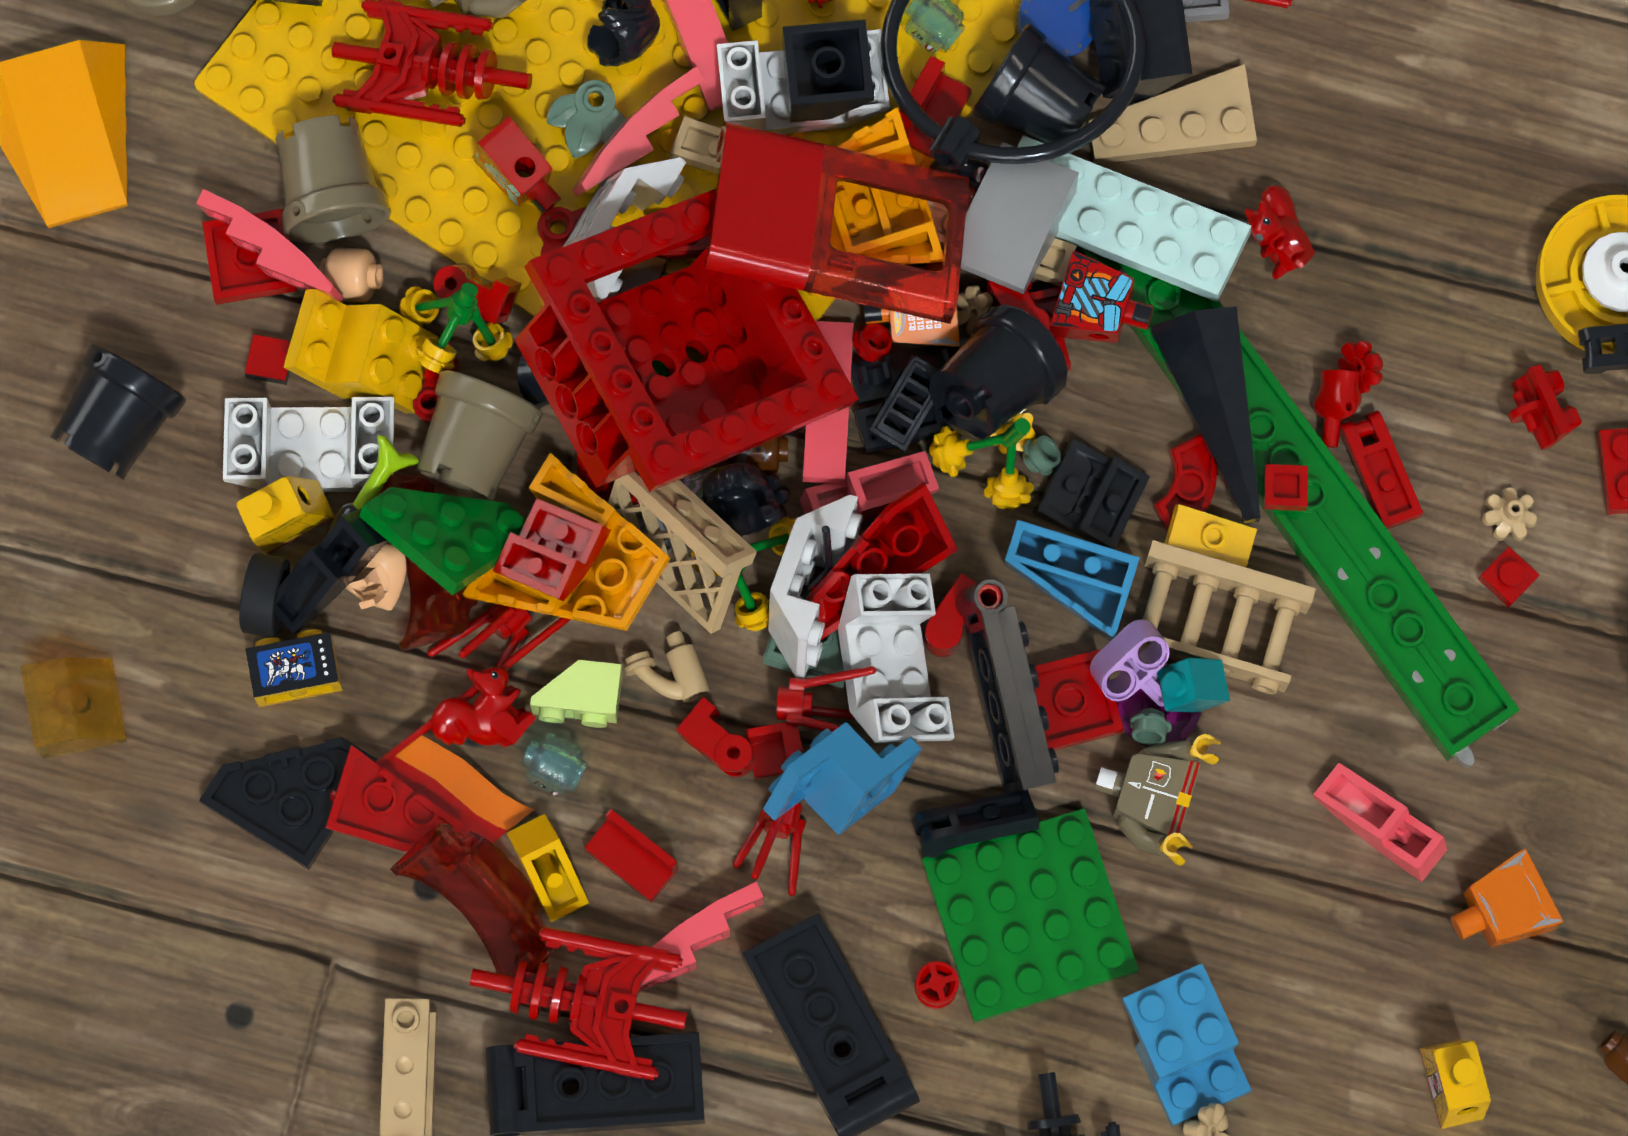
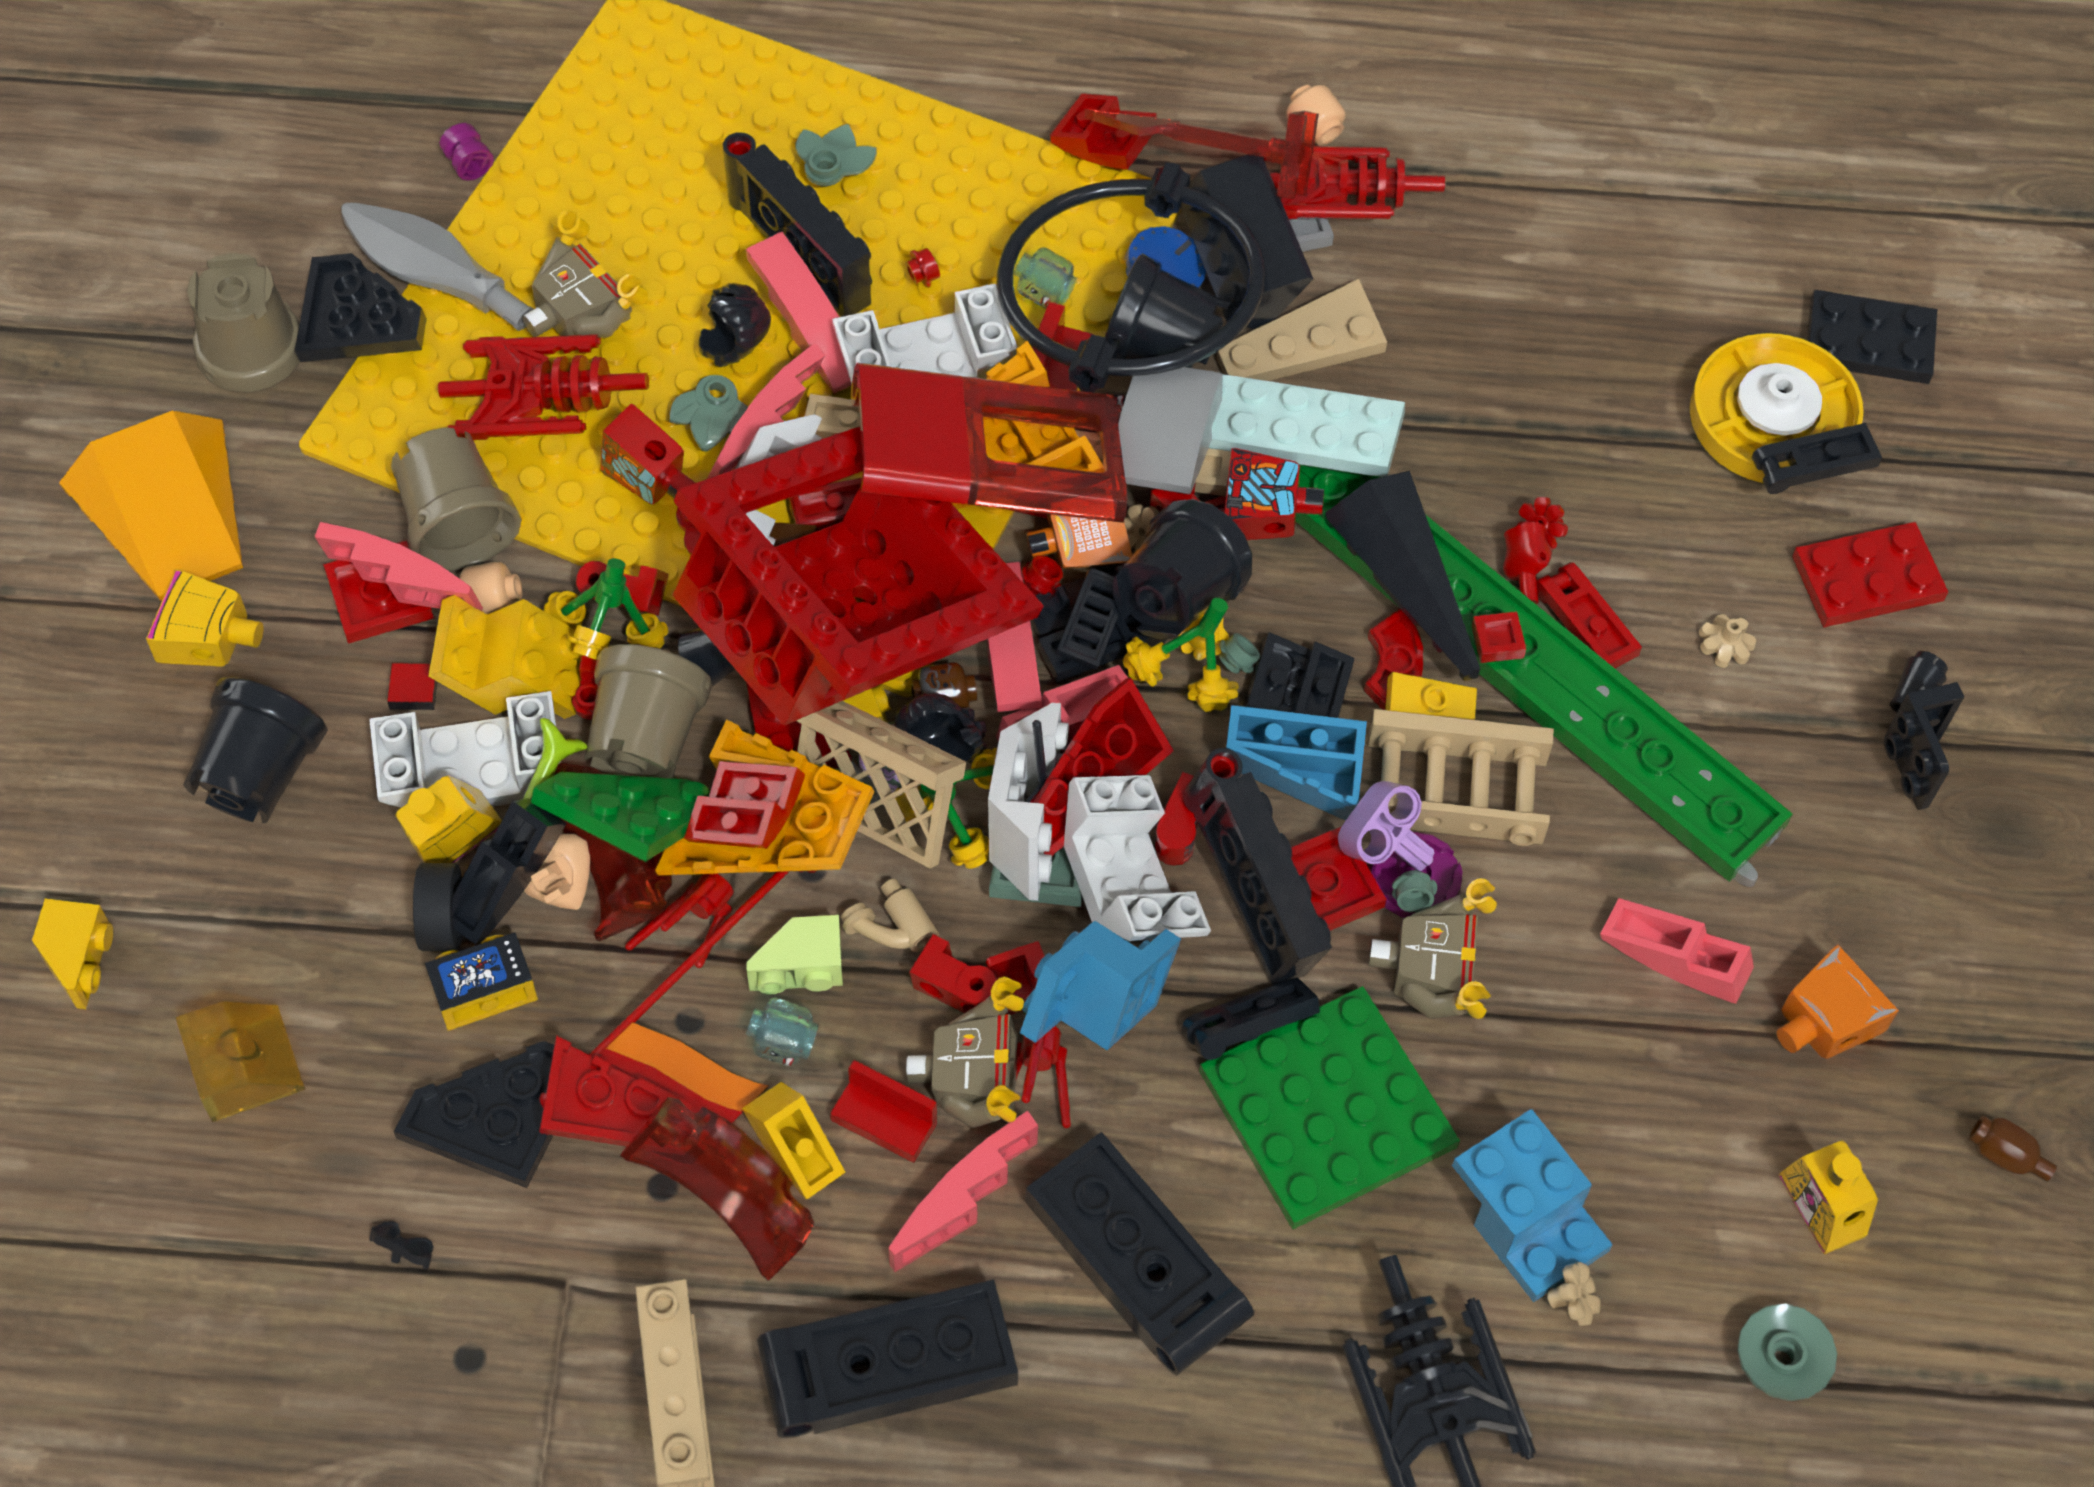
camera: 10 degrees left, 15 degrees down
red animal [431,667,536,747] -> none
red bar [470,926,688,1081] -> none
red plant [777,666,876,732] -> none
black slope [782,20,874,123] -> none
red wheel [914,961,959,1010] -> none
teal brick [1157,658,1230,713] -> none
red animal [1244,185,1316,280] -> none
red plate [1478,547,1540,608] -> none
red hips [1508,364,1582,450] -> none
none -> yellow torso [146,569,264,667]
none -> black piece [369,1221,434,1270]
none -> dark tan torso [906,977,1024,1128]

